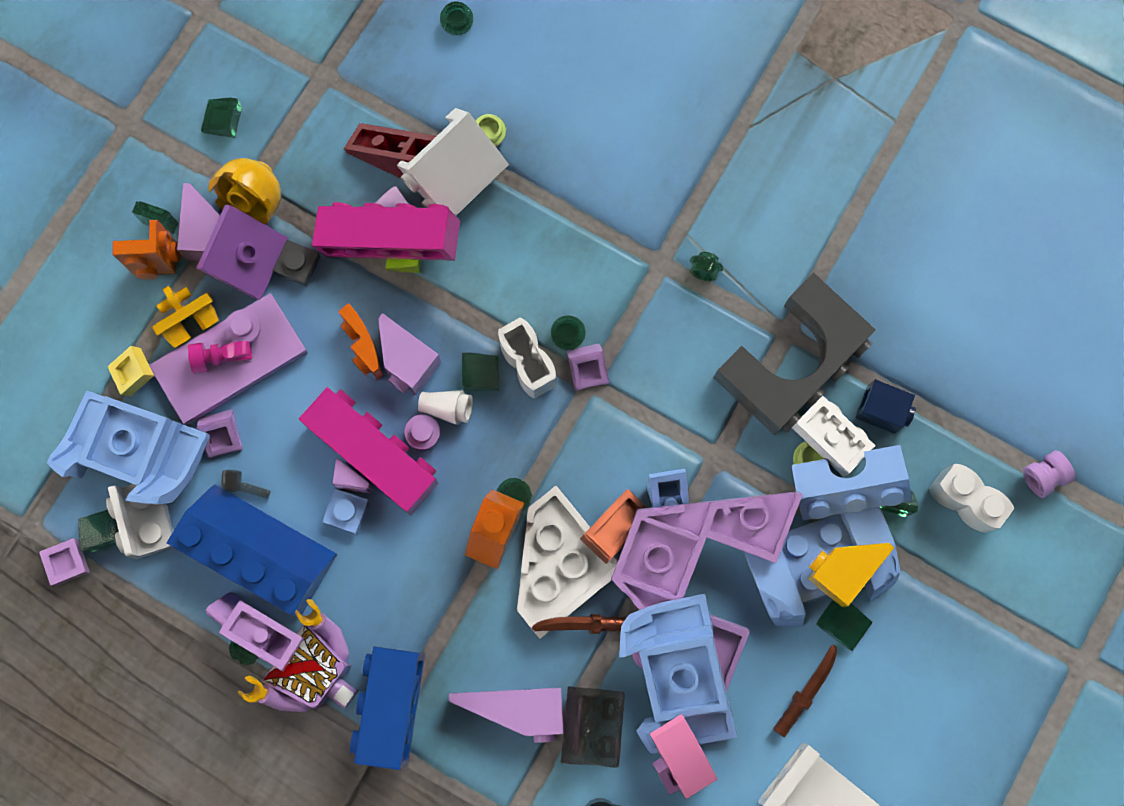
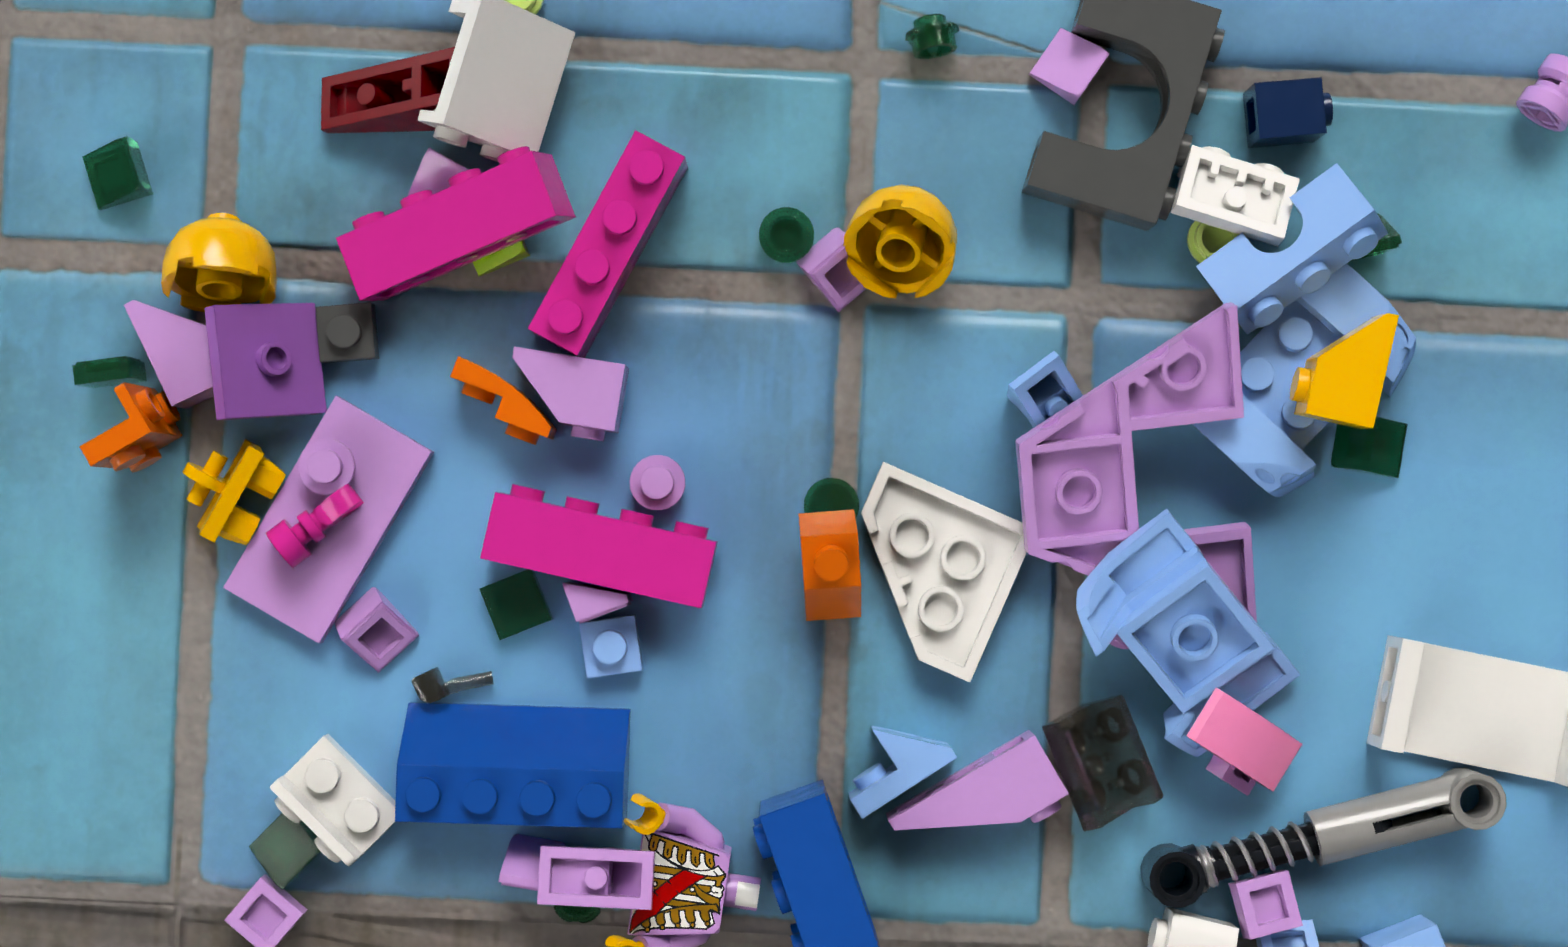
camera: 25 degrees left, 10 degrees up
light blue piece [47,390,210,504] -> none
light yellow plate [108,346,154,396] -> none
white cone [418,390,473,425] -> none
clear green slope [462,352,499,392] -> none
white brick [498,317,556,399] -> none
copper piece [532,614,627,634] -> none
tile [580,489,648,564] -> none
copper piece [773,645,837,738] -> none
white brick [928,464,1014,533] -> none
none -> clear green tile [480,569,553,640]
none -> dark pink brick [528,130,688,358]
none -> yellow cylinder [843,184,957,299]
none -> light blue slope [849,726,957,819]
none -> lavender slope [1029,28,1110,105]

